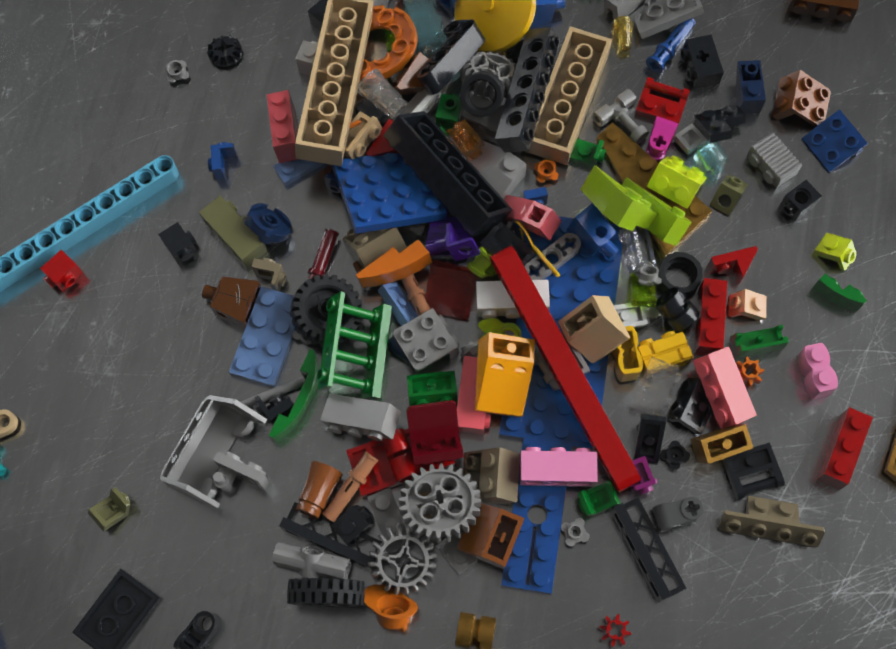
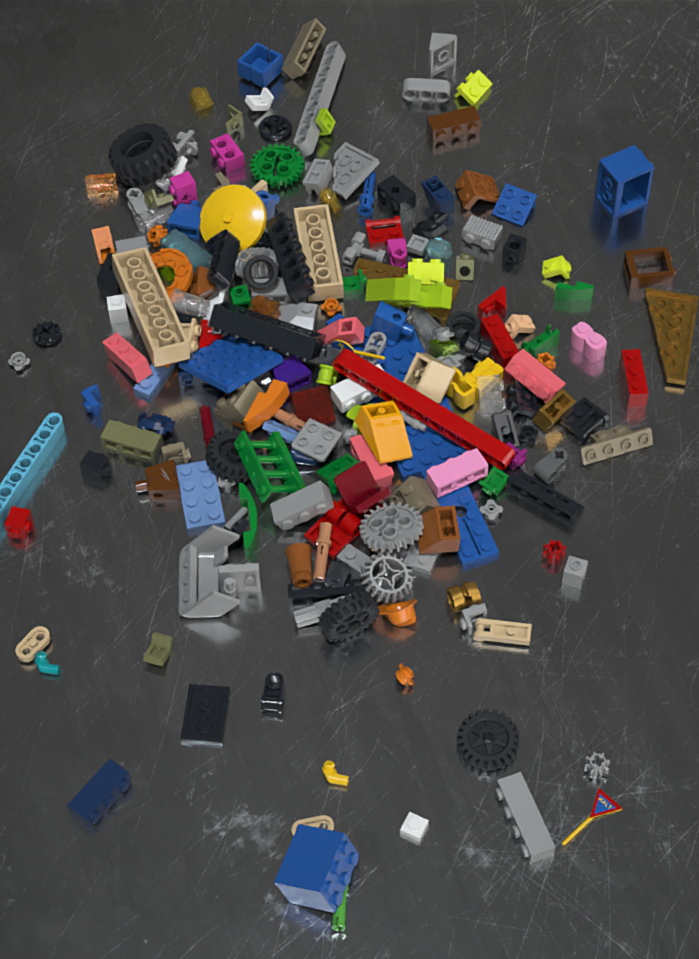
camera: 30 degrees left, 15 degrees down
dark purple bracket [426,223,480,261] -> none

